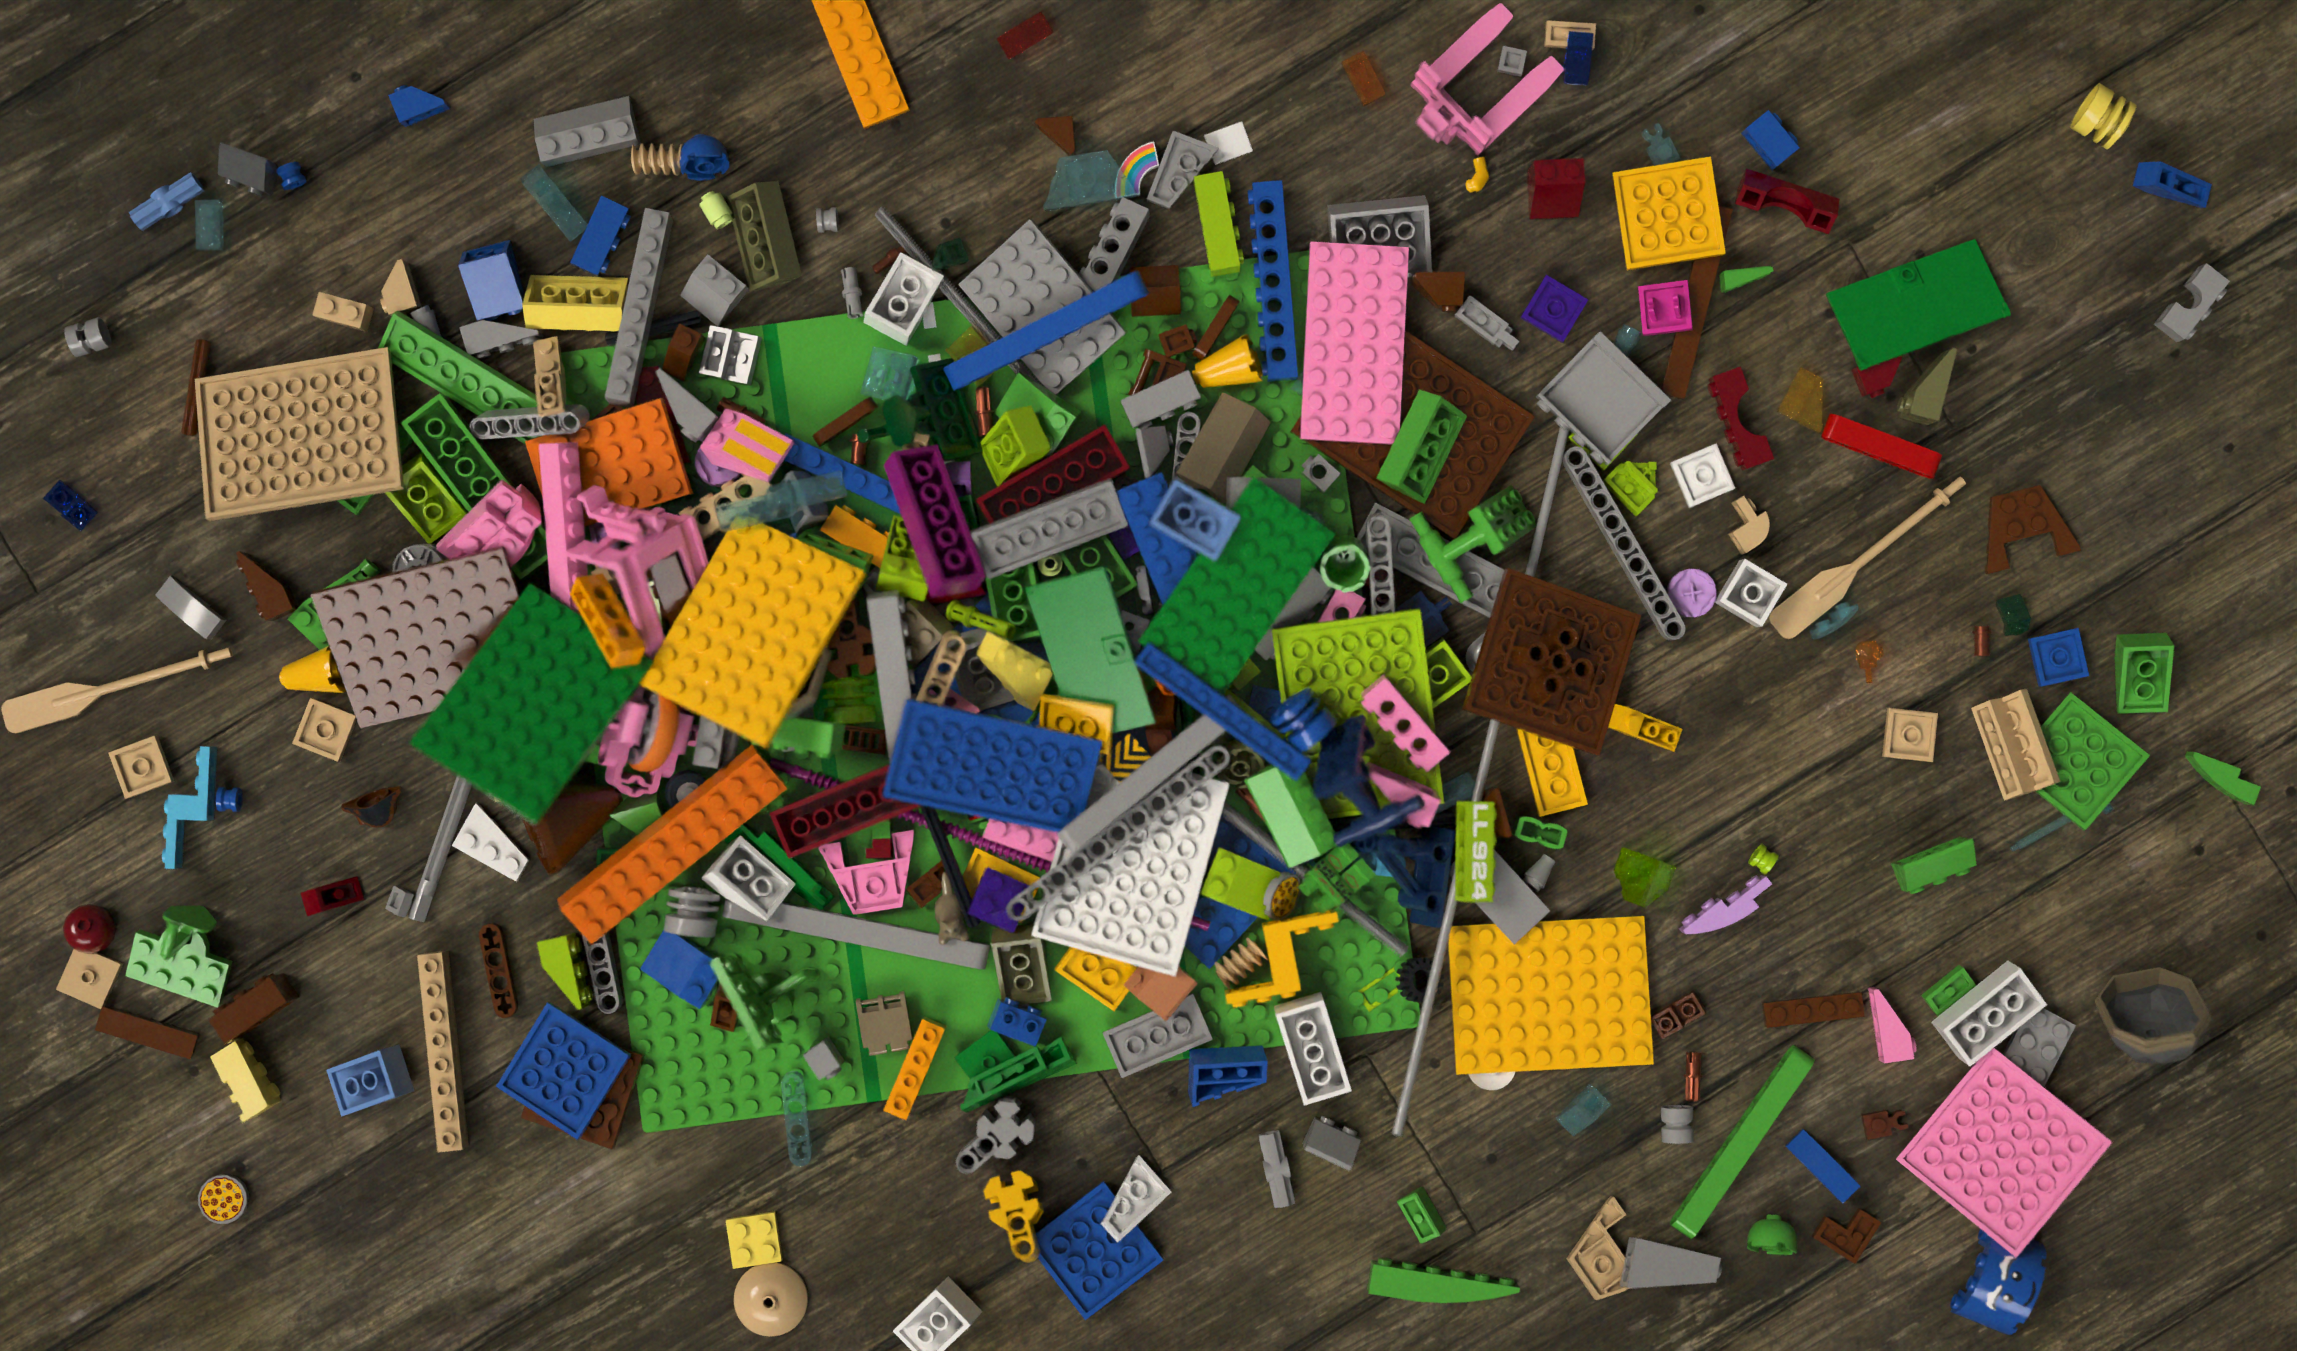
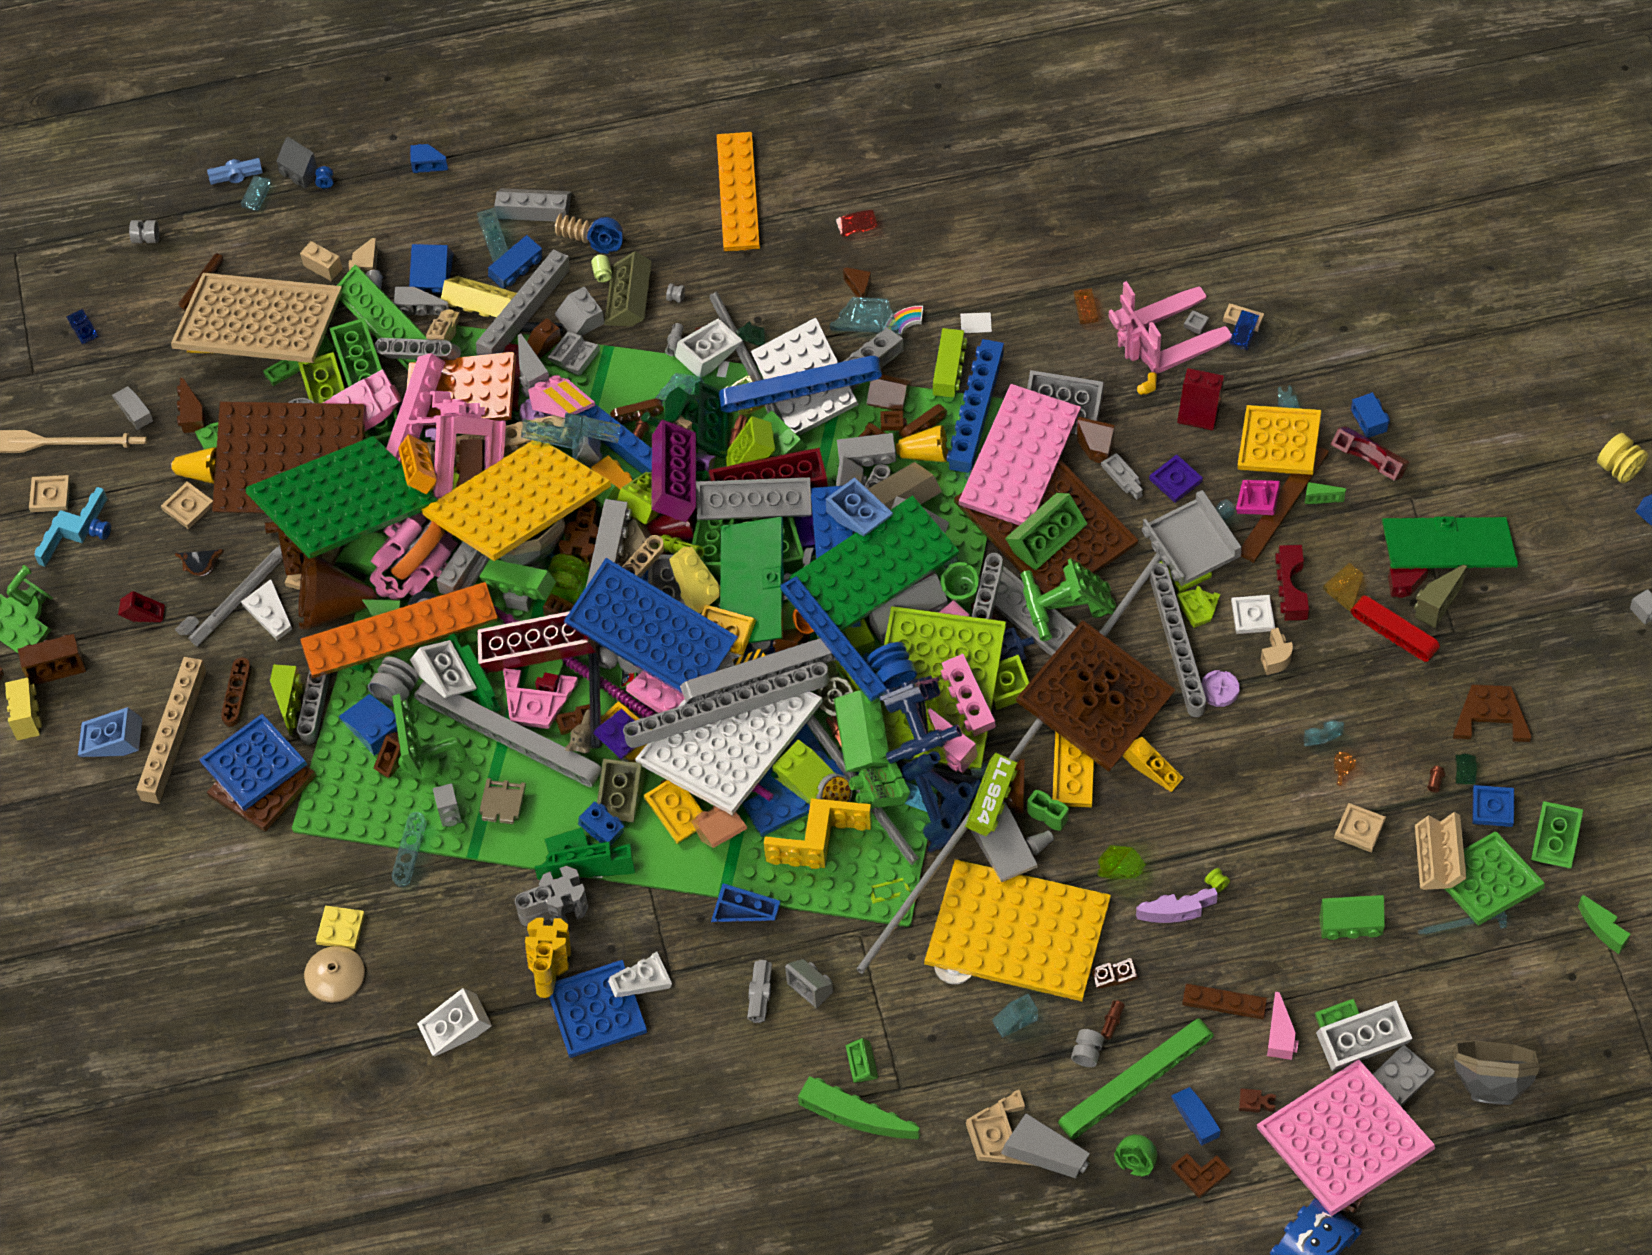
camera: 20 degrees right, 30 degrees down
light orange brick [883,1016,947,1120] -> none
light grey plate [1102,993,1213,1078] -> none
light grey wing [1147,131,1219,209] -> none
tan piece [1214,937,1269,990] -> none
white brick [1274,992,1351,1106] -> none
light grey brick [1301,454,1340,494] -> none
black tyre [1395,958,1444,1002] -> none
white brick [1715,559,1787,627] -> none
tan piece [1769,477,1966,639] -> none

